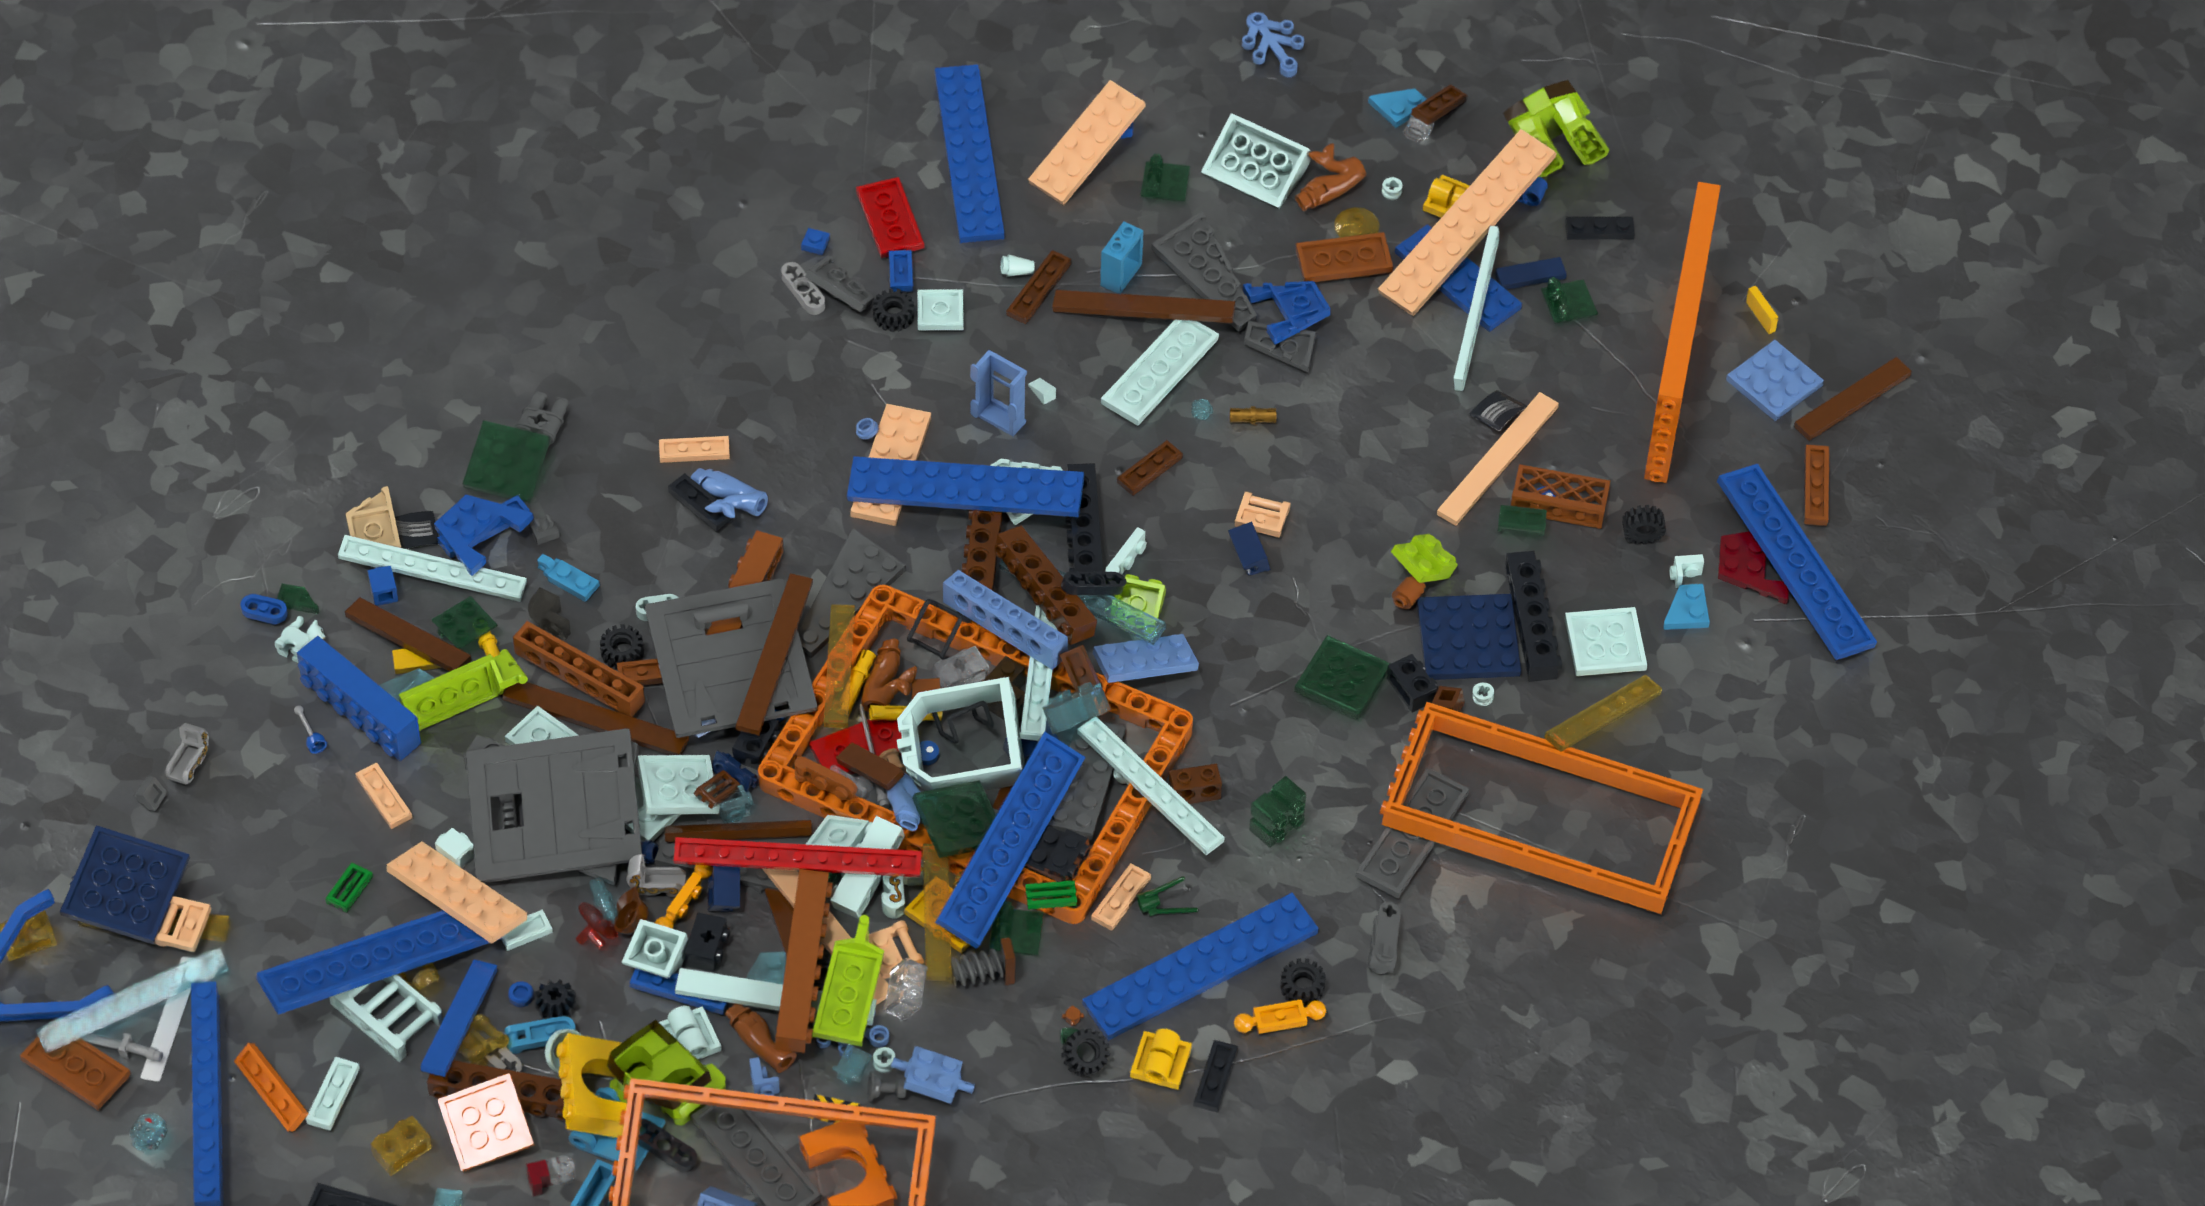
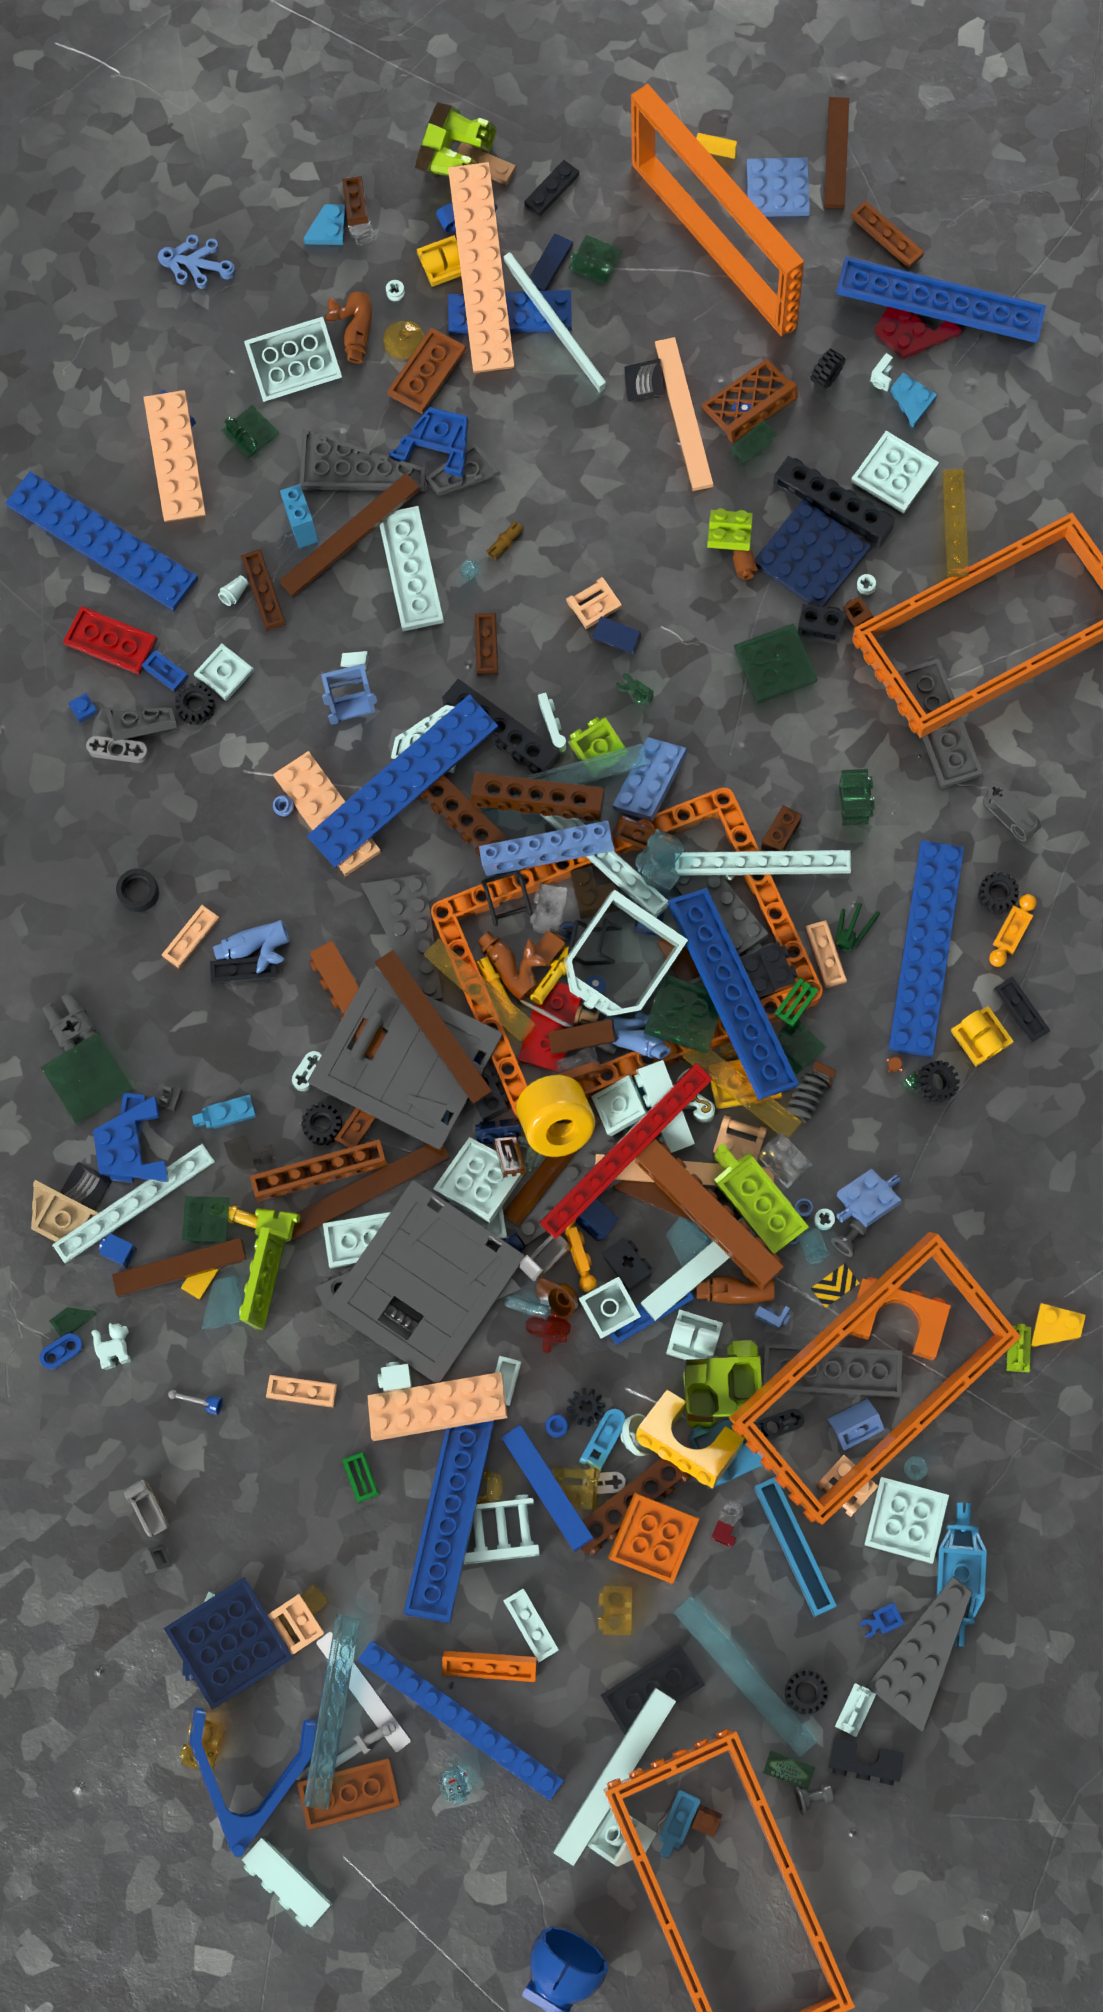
camera: 40 degrees left, 20 degrees up
blue brick [297,636,421,761] -> none
black beam [1061,572,1127,595] -> none
none -> black tyre [116,868,159,912]
none -> light nougat plate [456,143,516,186]
none -> yellow piece [516,1075,595,1157]
none -> clear green plate [616,673,653,705]

